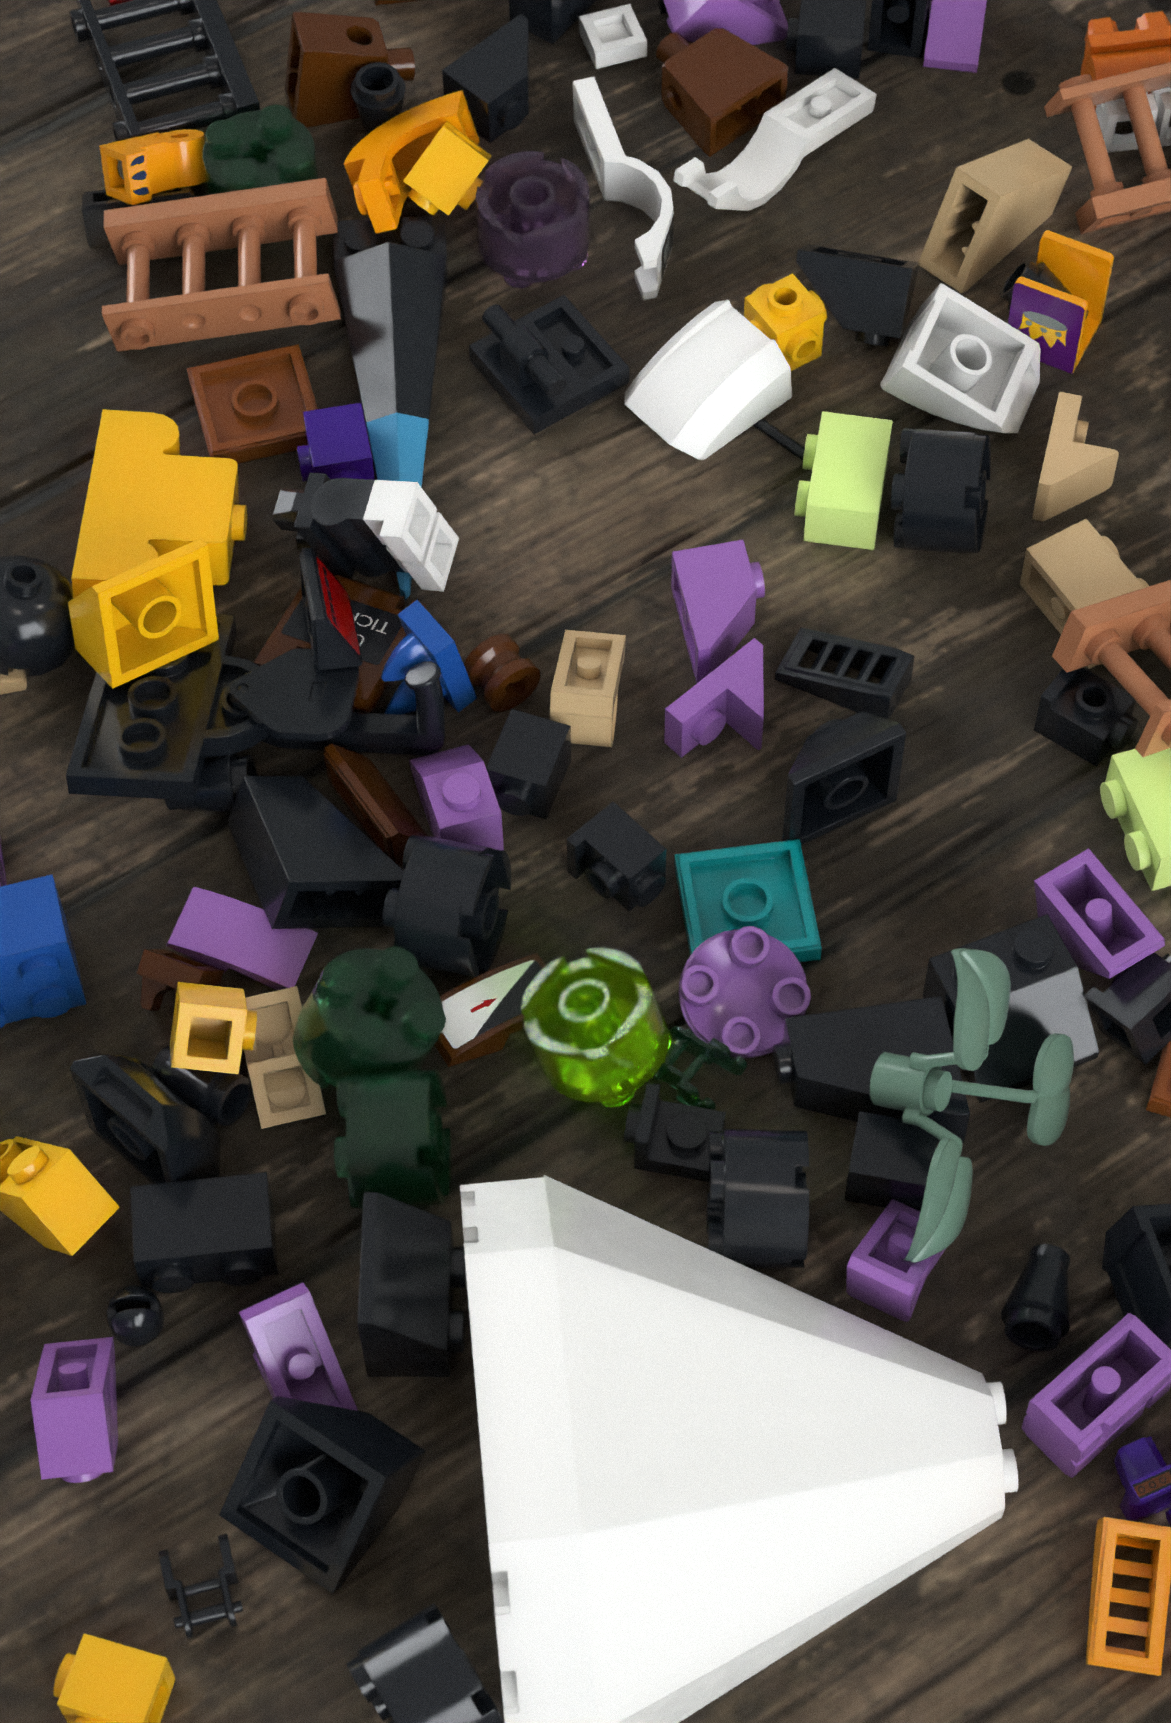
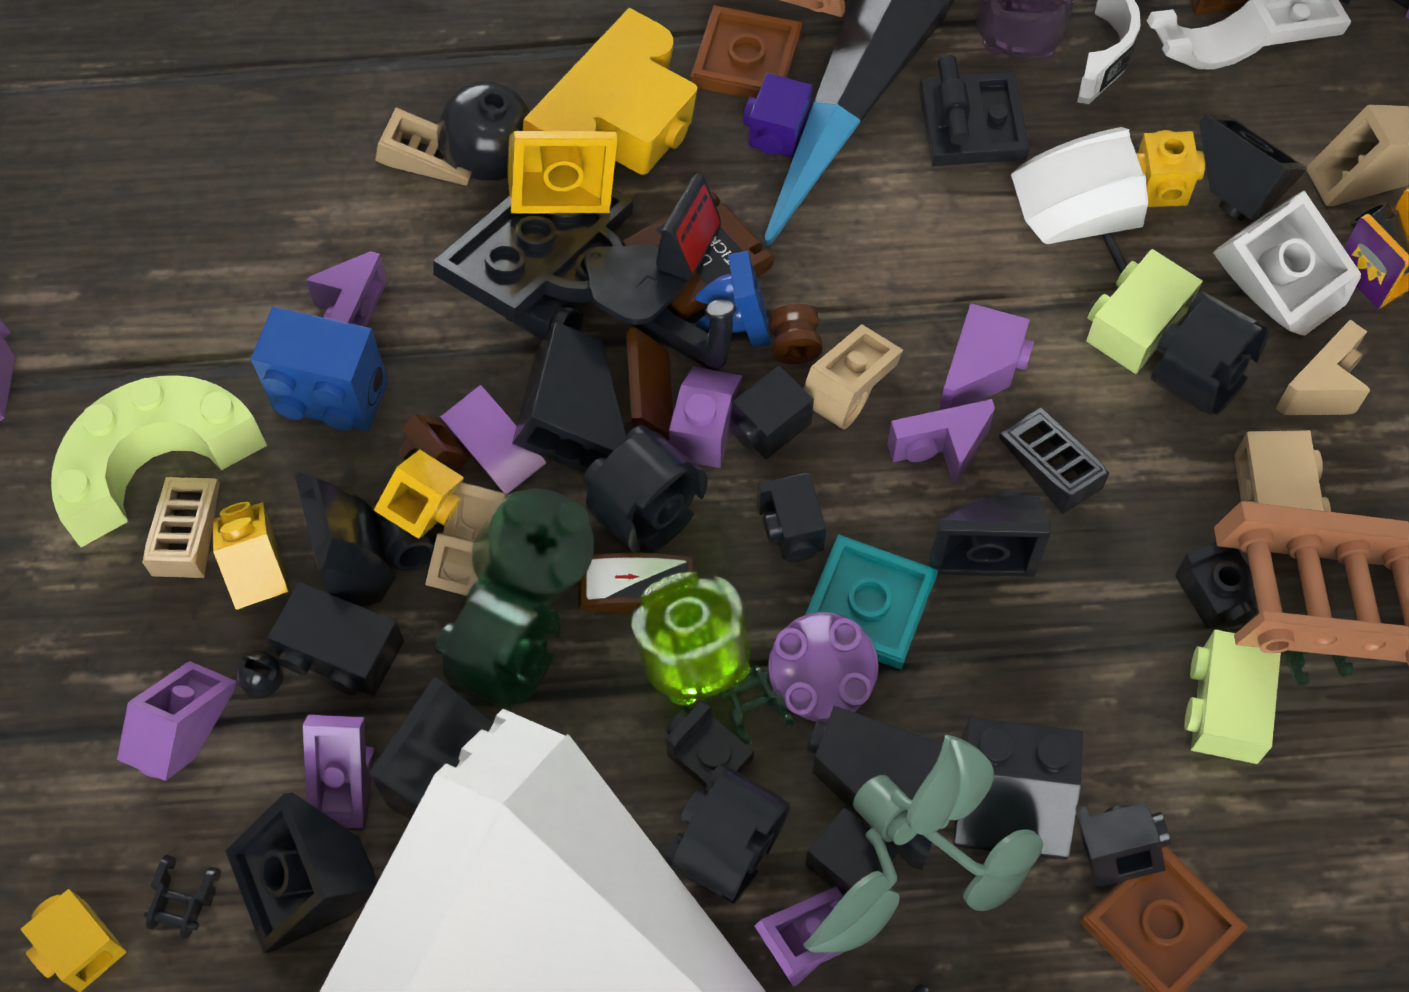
camera: 30 degrees right, 5 degrees up
hips [273,473,459,592] -> none
medium lavender slope [1034,848,1165,979] -> none

